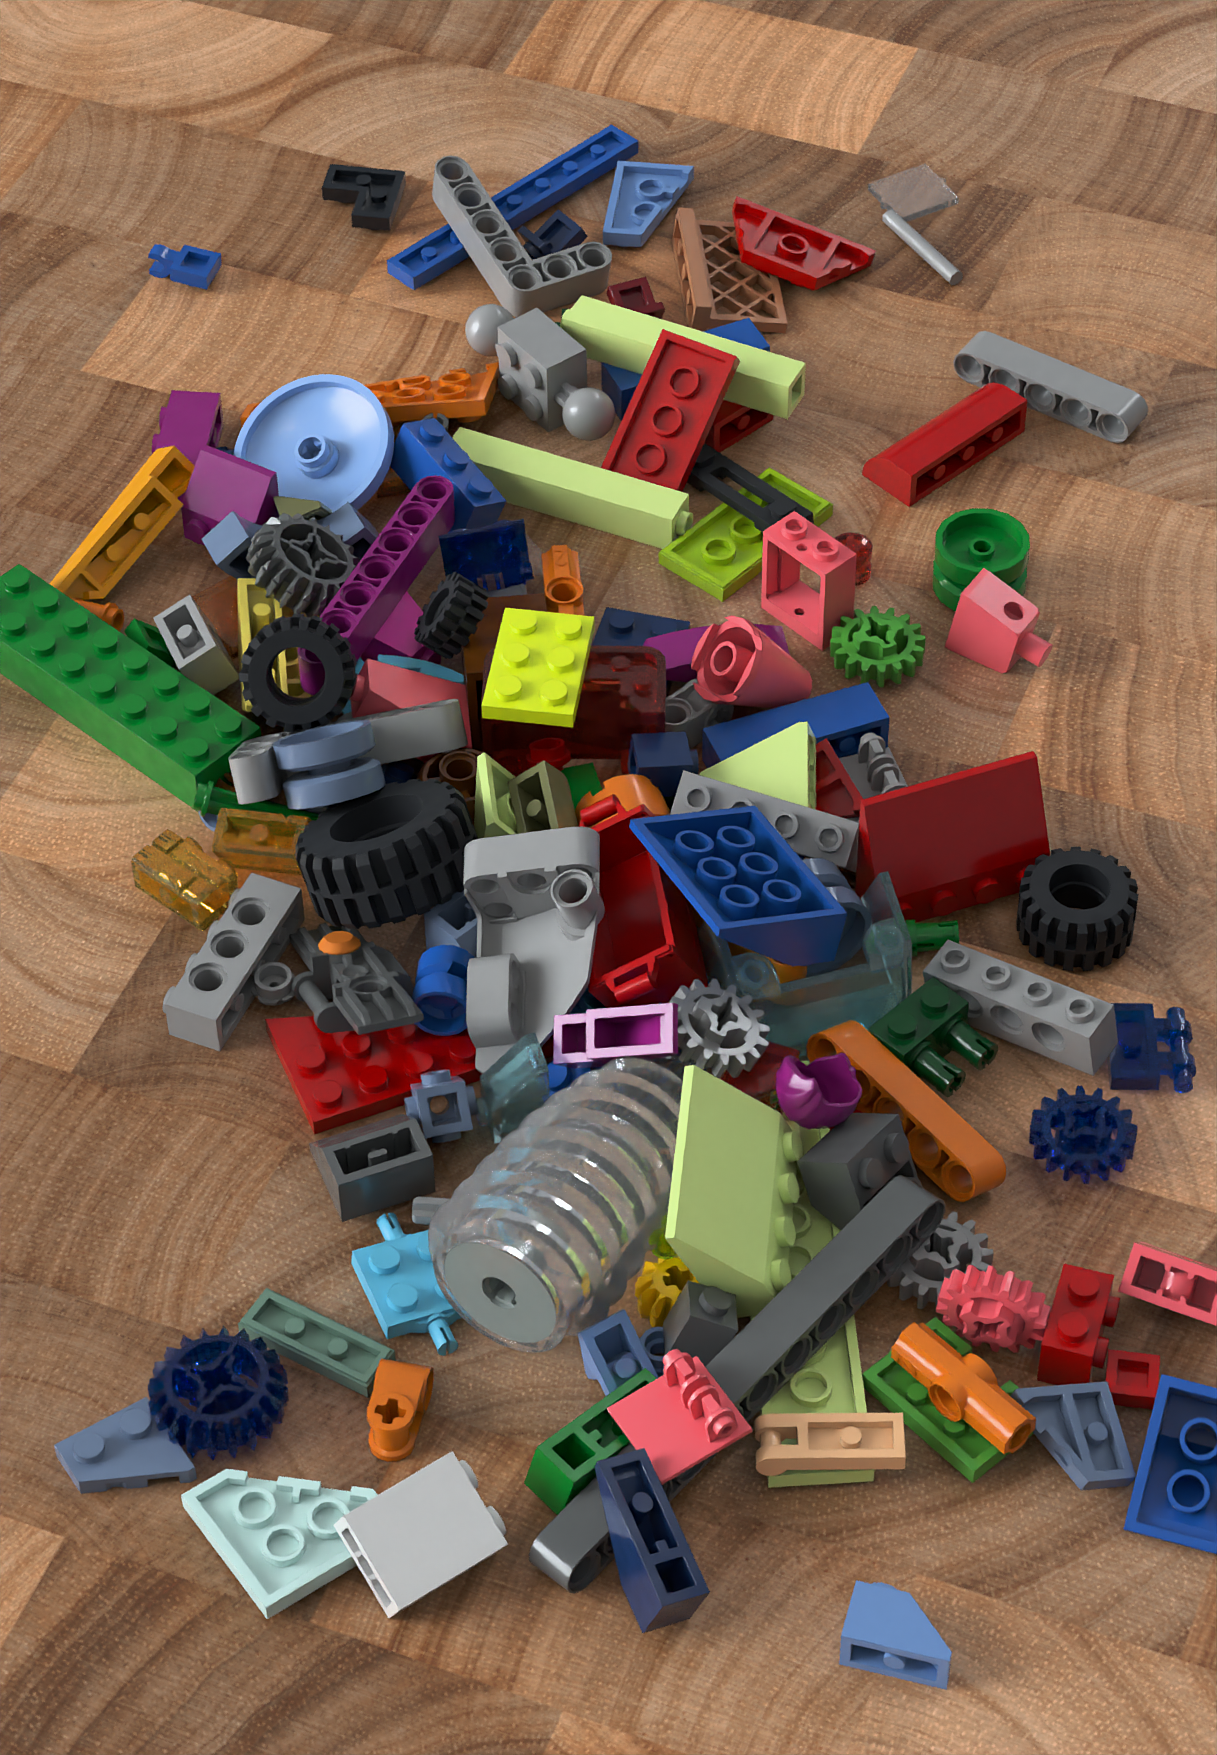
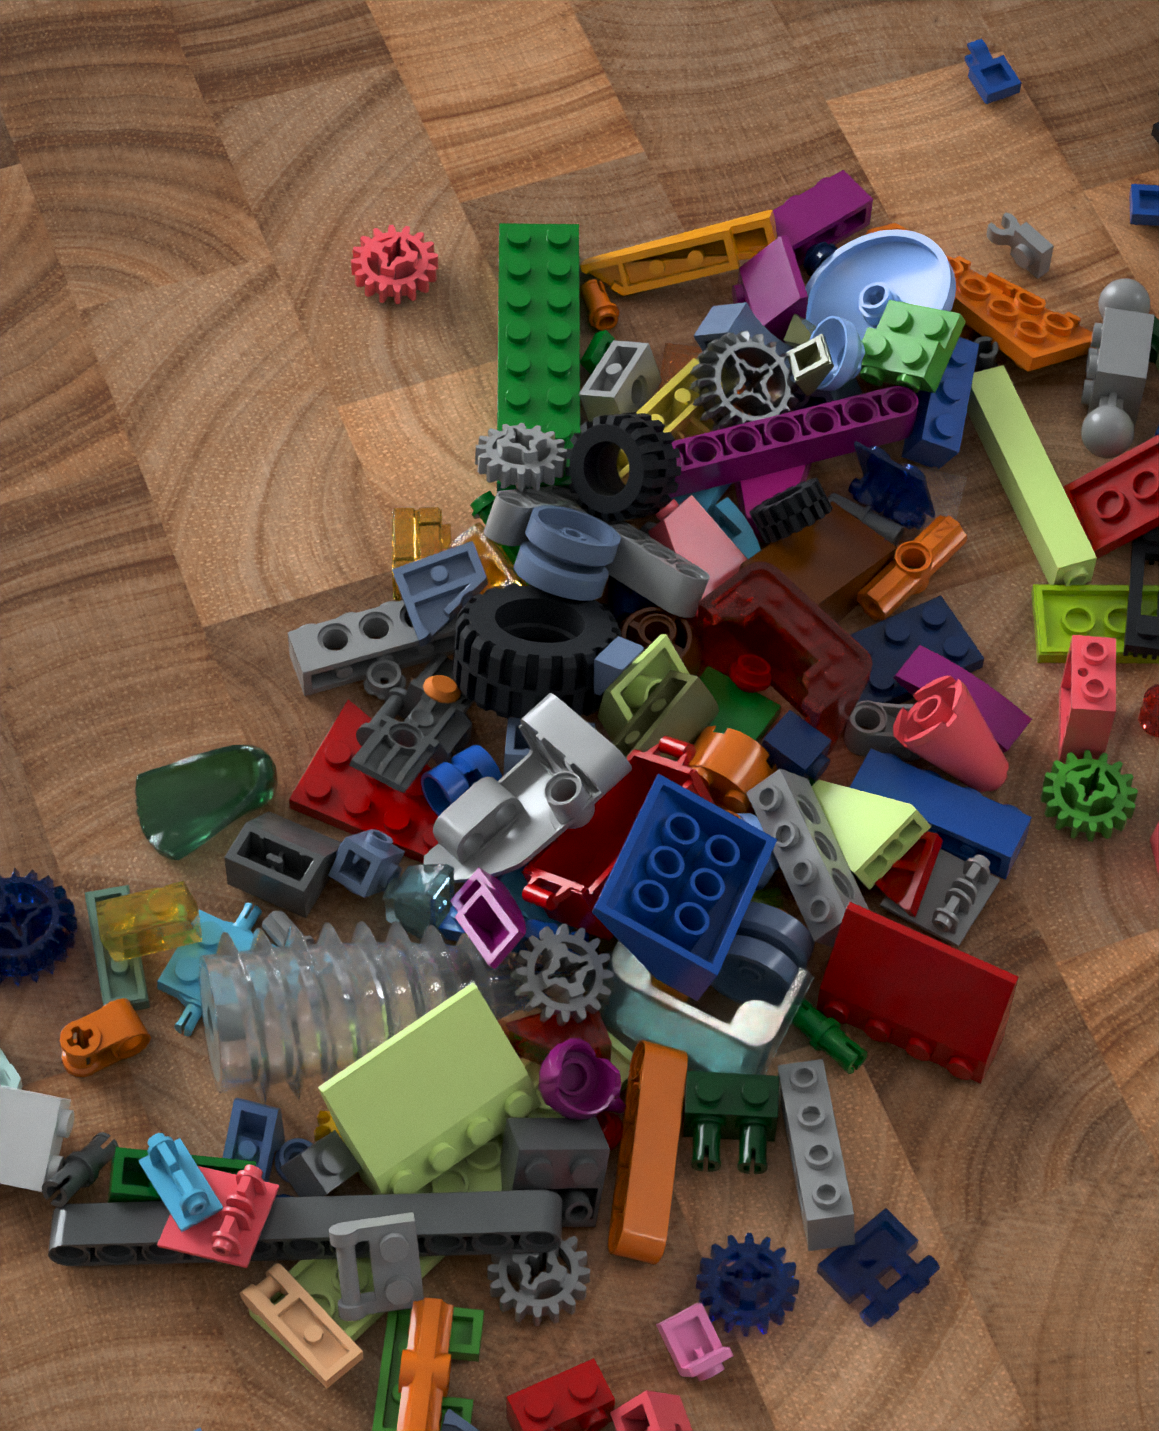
camera: 45 degrees right, 10 degrees up
neon yellow plate [481,608,595,728] -> none
dark blue slope [594,1448,710,1633] -> none
coral gear [936,1265,1051,1353] -> none
black tyre [1016,847,1139,971] -> none
none -> dark grey pin [42,1132,119,1207]
none -> clear yellow brick [96,881,202,962]
none -> clear green hair [135,744,278,860]
none -> medium azure hinge [138,1133,223,1232]
none -> light grey plate [329,1212,424,1321]
none -> sand blue wing [392,541,488,647]
none -> light grey gear [475,423,567,491]
none -> sand blue slope [594,636,644,696]
none -> bright pink bracket [656,1303,734,1381]
none -> olive slope [786,334,834,397]
none -> light blue piece [810,316,865,391]
none -> bright green plate [860,299,966,393]
none -> light grey plate [986,212,1054,279]

